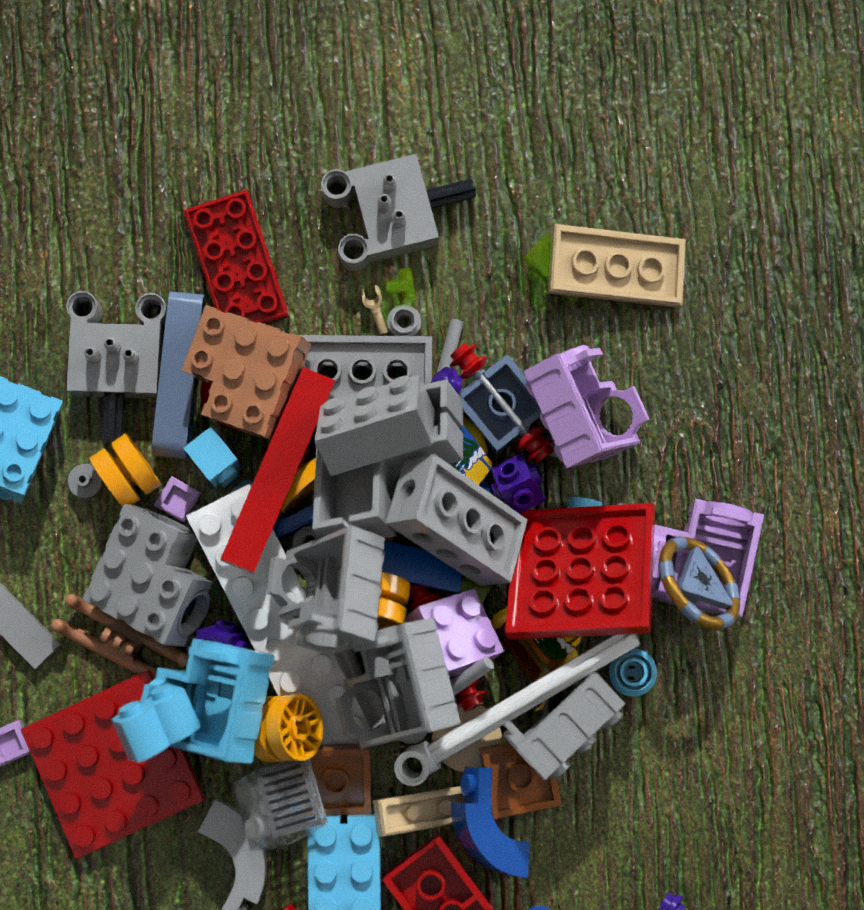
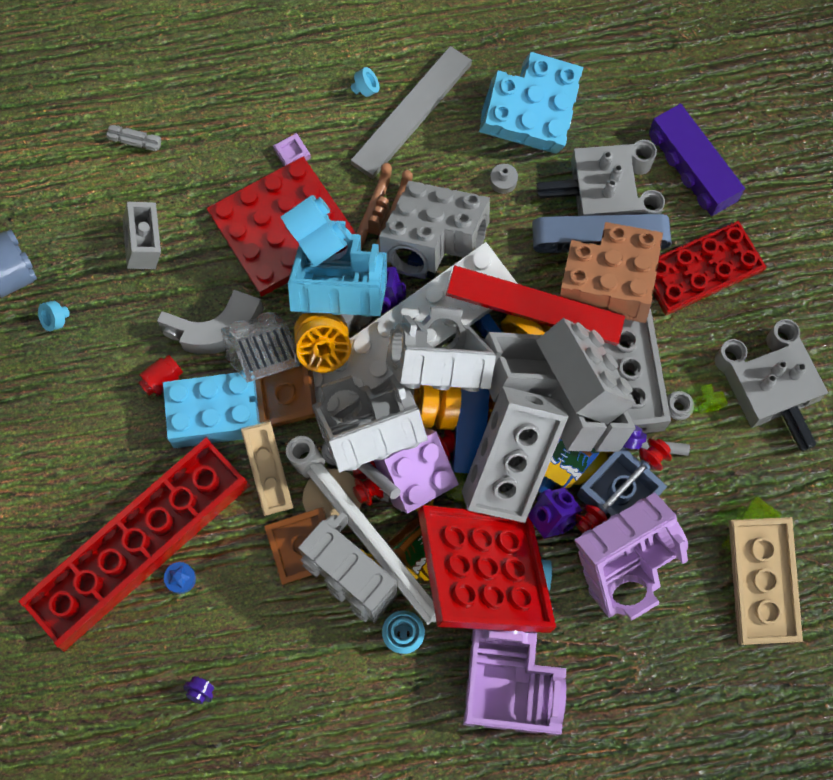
camera: 85 degrees right, 10 degrees down
light orange wheel [89,433,162,507] -> none
lavender tile [154,476,202,523] -> none
medium azure brick [184,426,243,489] -> none
tan hand [361,285,388,335] -> none
blue arch [451,767,529,878] -> none
piece [658,536,741,631] -> none
none -> dark purple brick [649,103,746,217]

